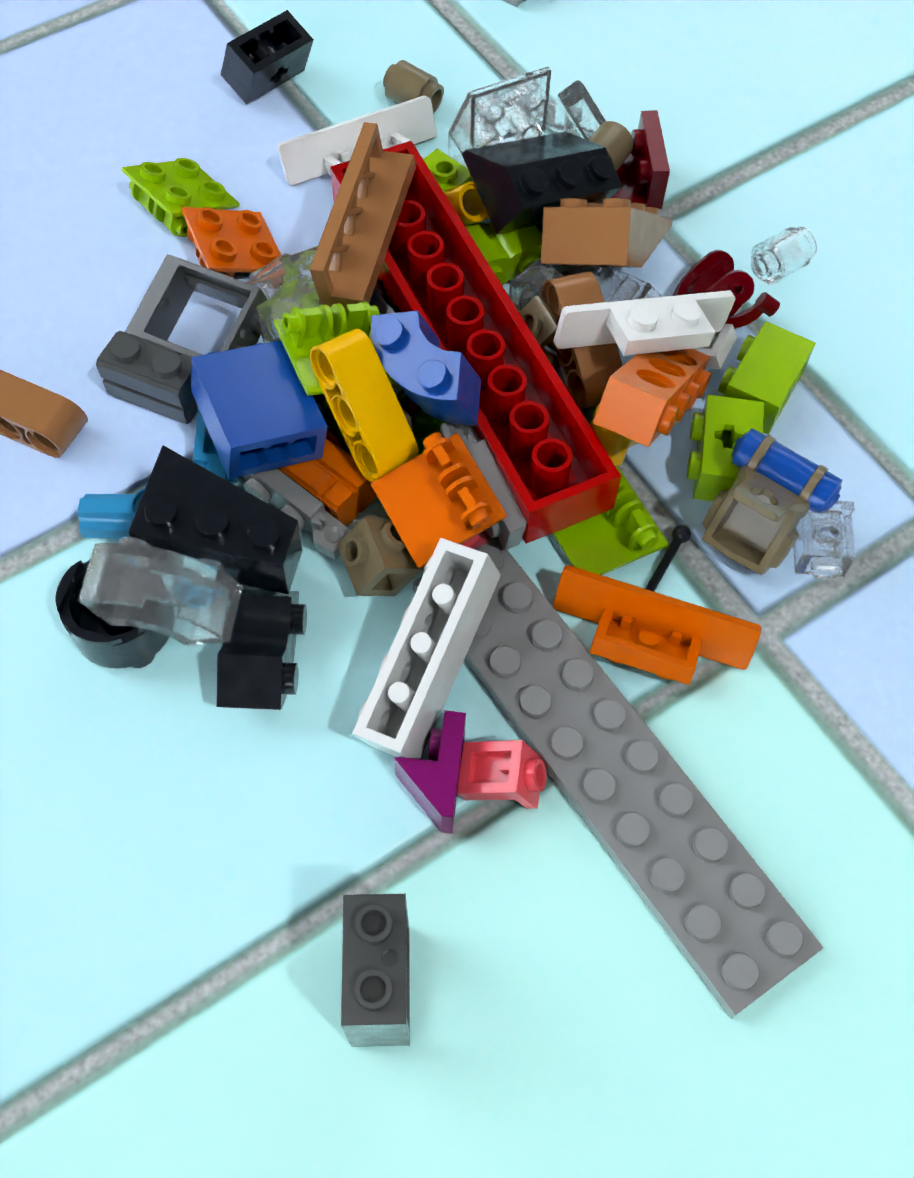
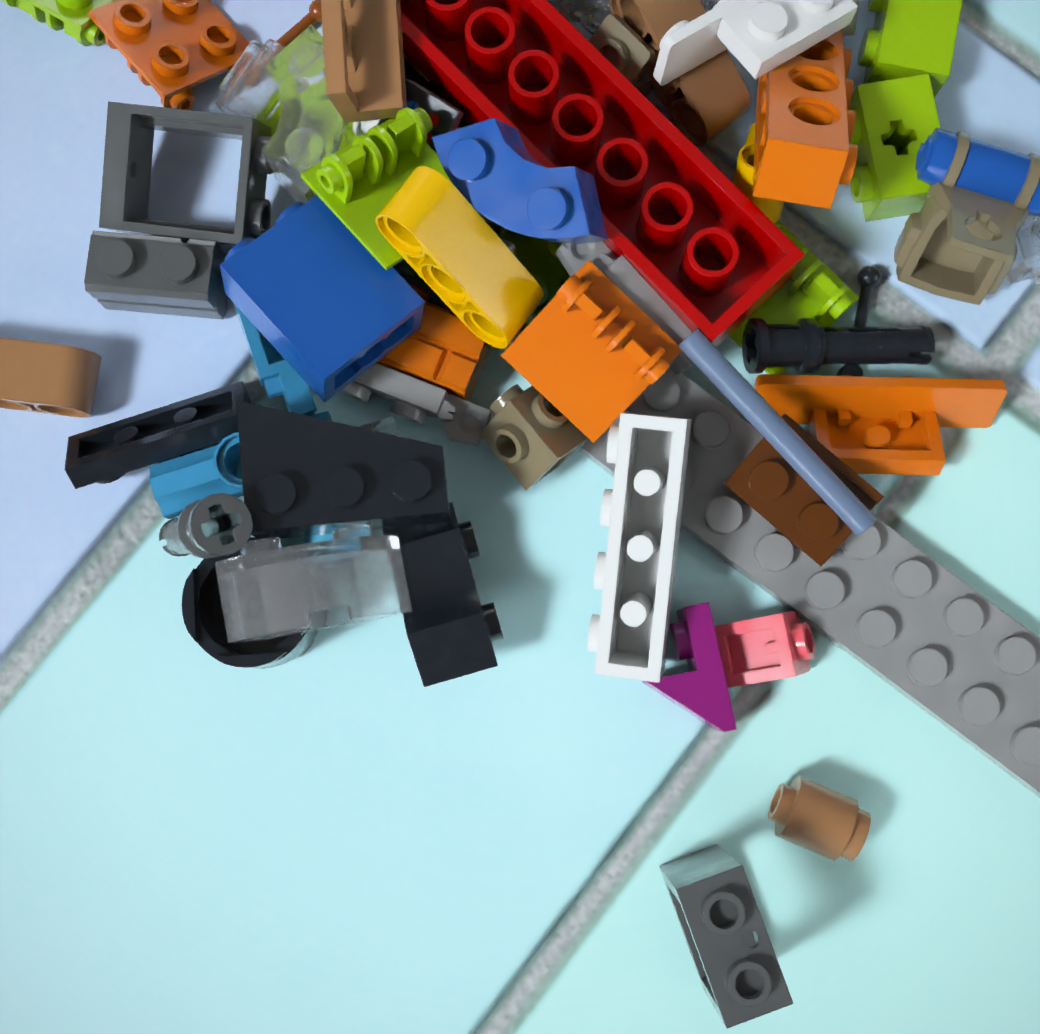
camera: 15 degrees left, 20 degrees up
none -> black plate [64,381,251,489]
none -> dark grey pin [159,493,253,559]
none -> sand blue bar [678,328,877,535]
none -> reddish brown plate [724,413,884,566]
none -> black pin [742,318,935,374]
none -> medium nougat brick [768,776,871,861]

